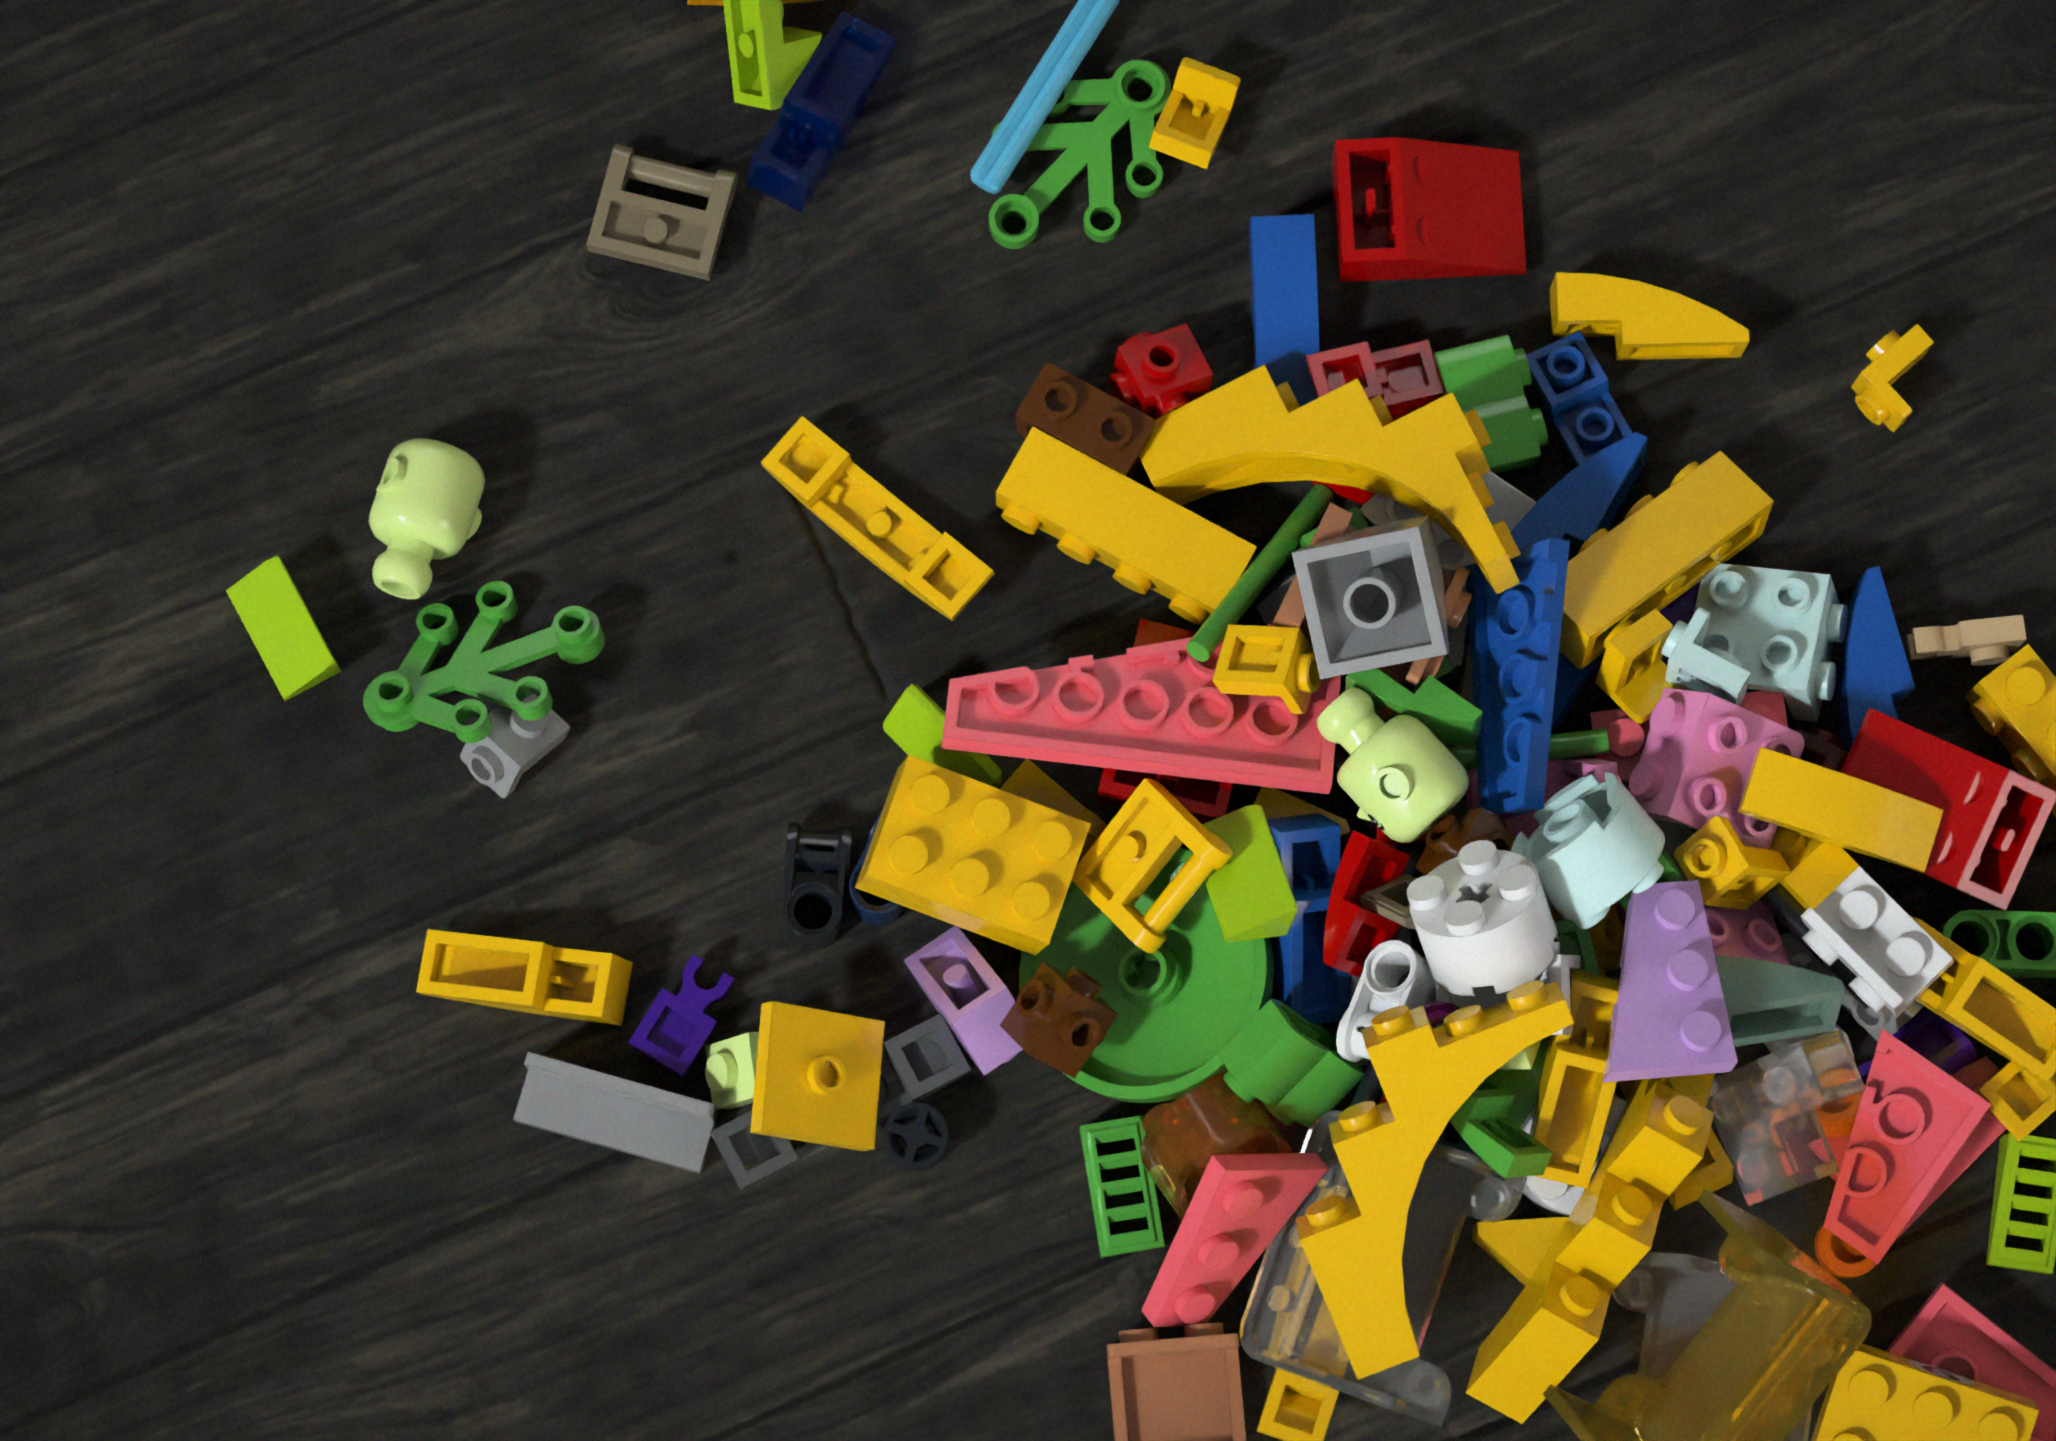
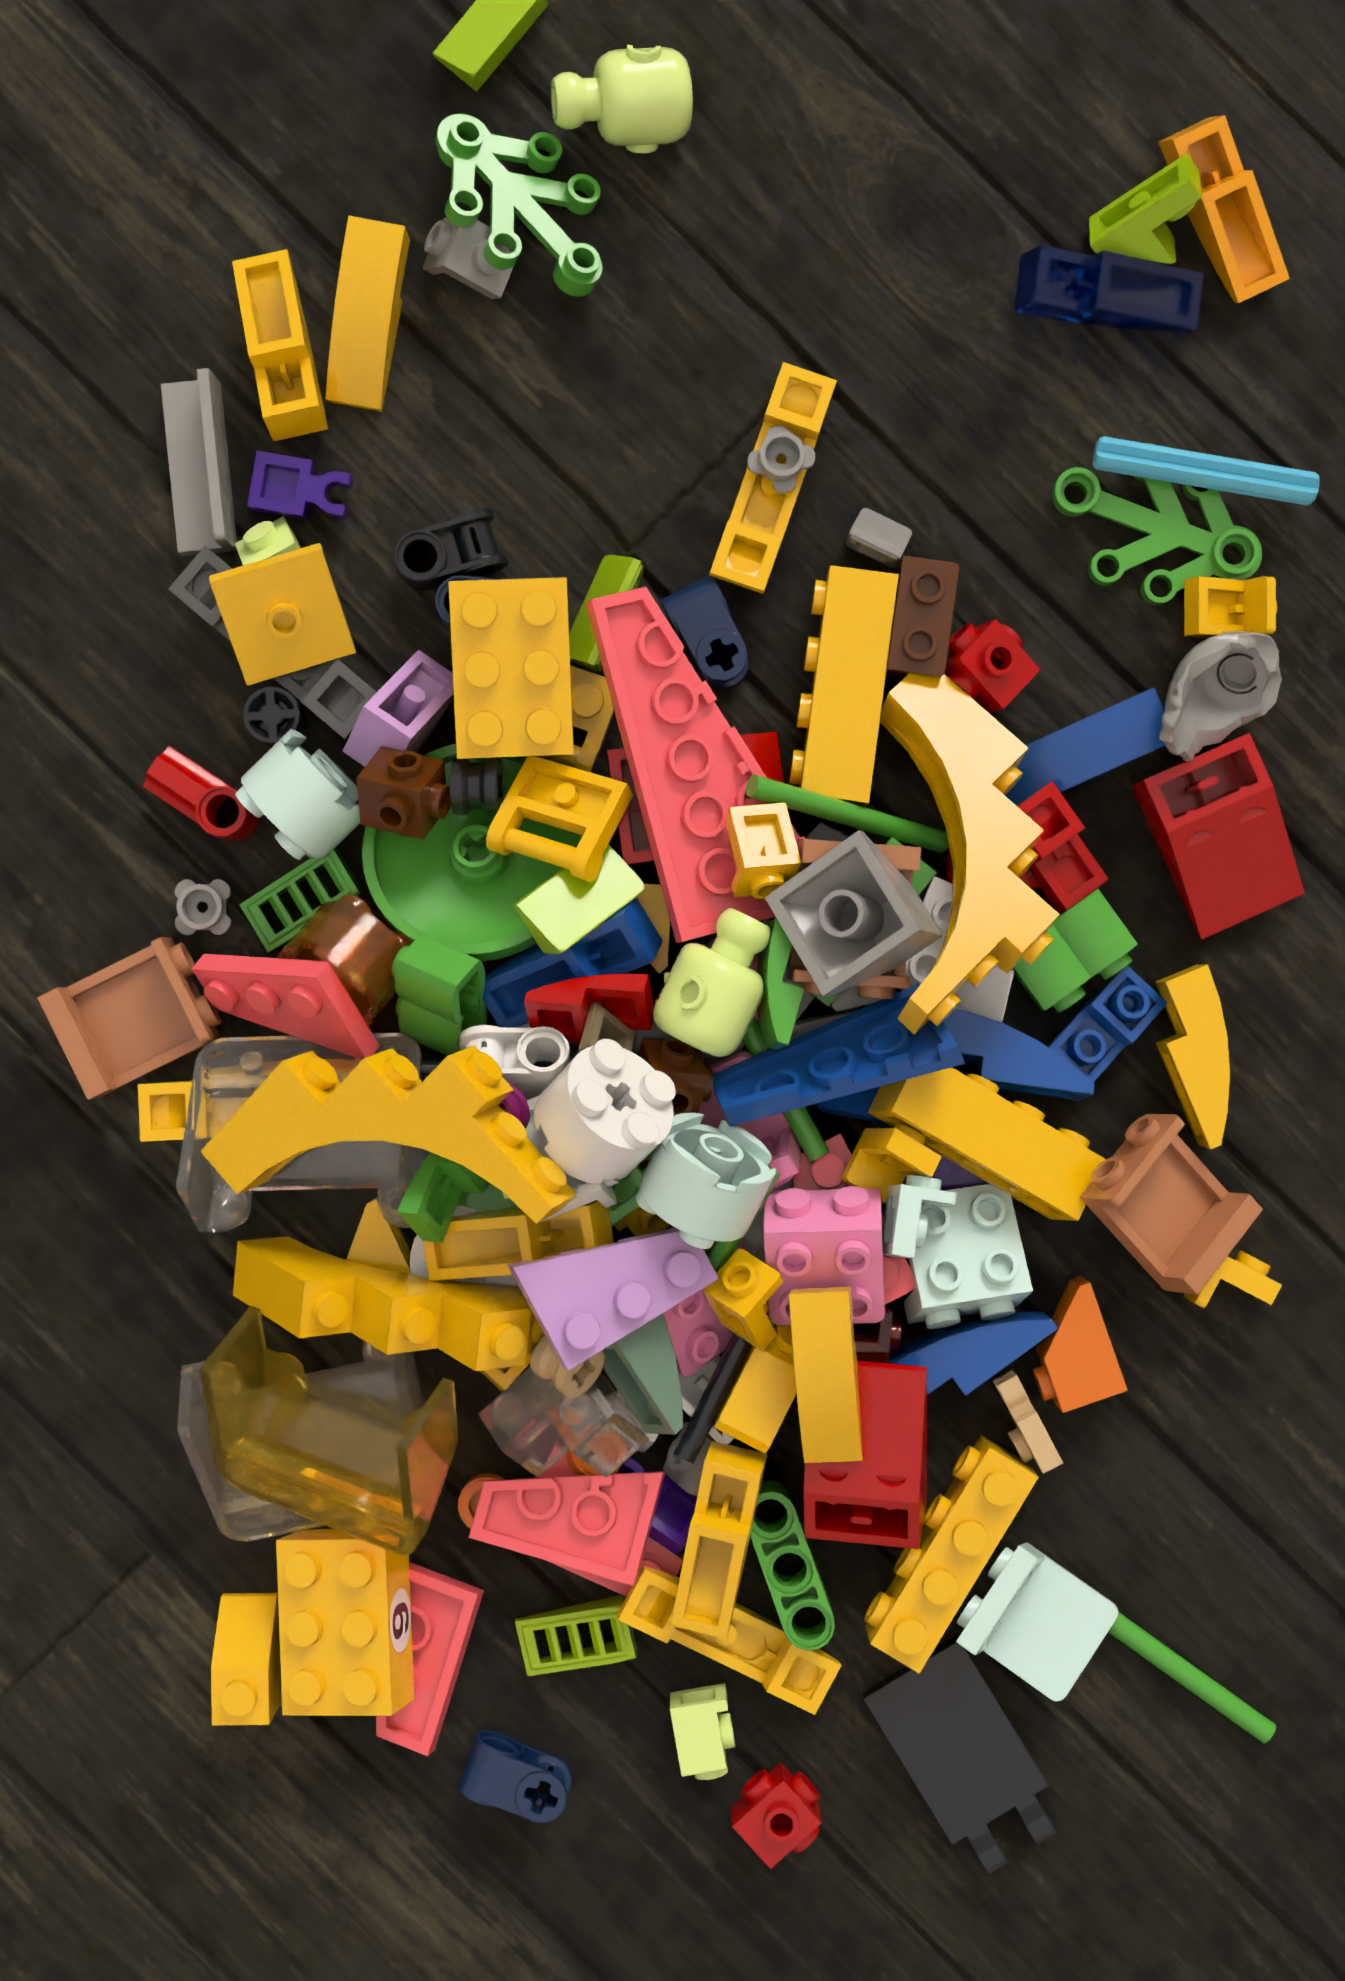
camera: 70 degrees right, 10 degrees up
dark tan plate [586,144,738,281] -> none
white bracket [1801,866,1954,1017] -> none
none -> red piece [143,746,259,841]
none -> light grey plate [175,879,231,935]
none -> light aqua brick [235,729,360,860]
none -> yellow slope [325,215,410,412]
none -> black wheel [449,757,505,815]
none -> tan wheel [530,1334,605,1399]
none -> dark blue piece [660,575,749,689]
none -> light grey plate [747,426,815,494]
none -> light grey slope [846,508,912,568]
none -> orange slope [1032,1276,1128,1413]
none -> nougat panel [1080,1114,1263,1295]
none -> light grey hair [1159,631,1282,762]

